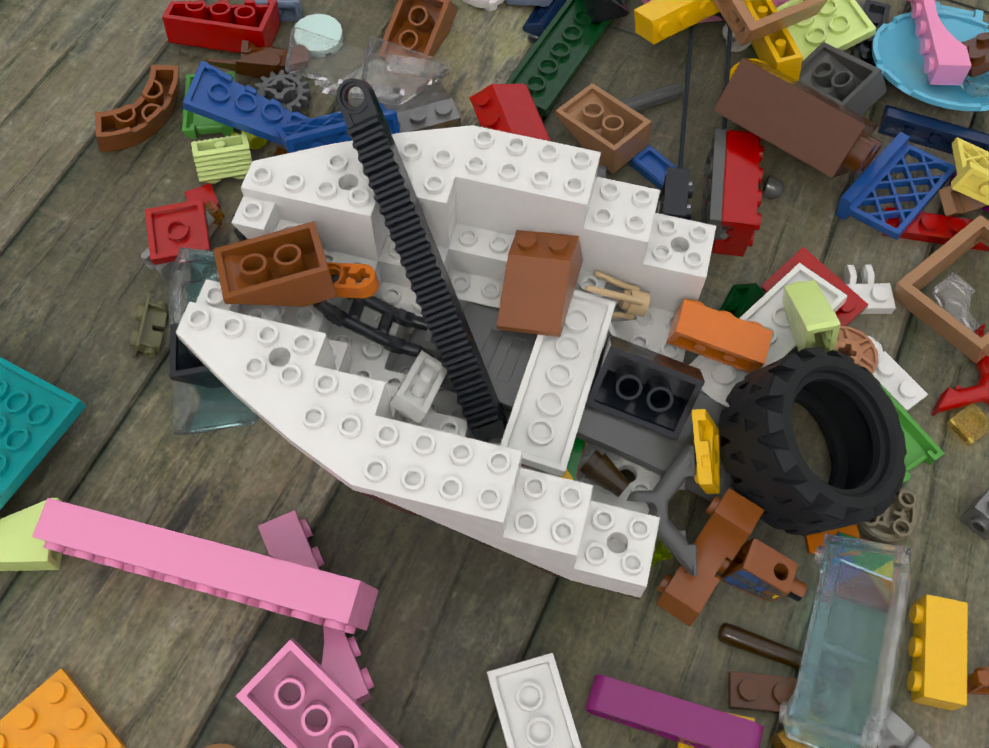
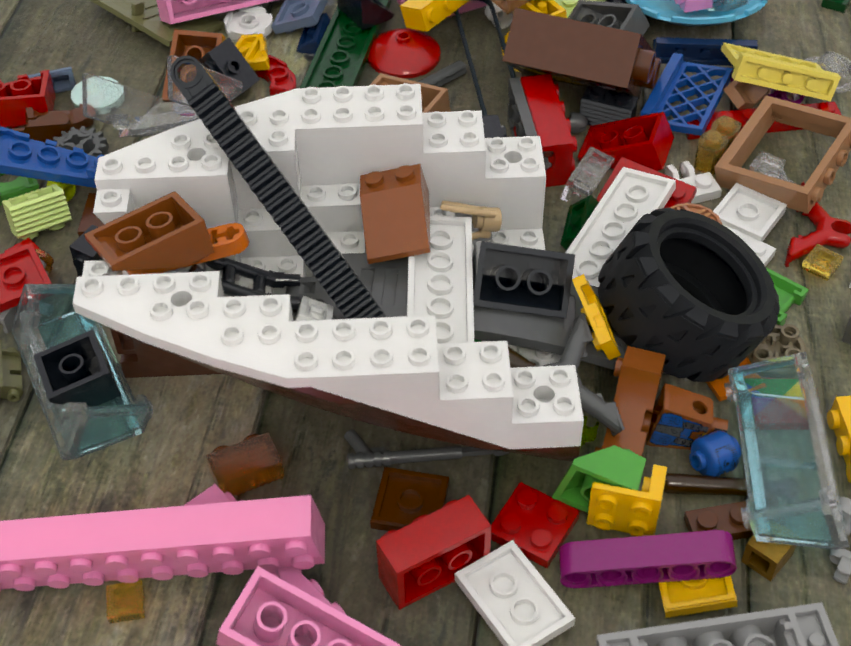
camera: 15 degrees left, 15 degrees down
orange brick [666,299,773,373] -> none
yellowish green slope [782,280,840,353] -> none
none -> clear yellow plate [106,580,145,624]
none -> black brick [198,38,260,102]
none -> clear orange brick [206,432,284,496]
none -> yellow wing [235,33,270,71]
none -> red tile [255,55,297,96]
none -> red dish [368,28,441,79]
none -> reddish brown tile [370,467,449,531]
none -> red brick [376,495,491,610]
none -> red plate [491,482,580,568]
none -> bright green slope [552,445,647,513]
none -> clear hinge [560,146,615,202]
none -> red slope [577,112,674,171]
none -> black brick [580,85,638,126]
none -> yellow bracket [587,464,667,537]
none -> blue head [689,430,741,476]
none -> clear yellow brick [693,115,741,175]
none -> white plate [713,183,787,242]

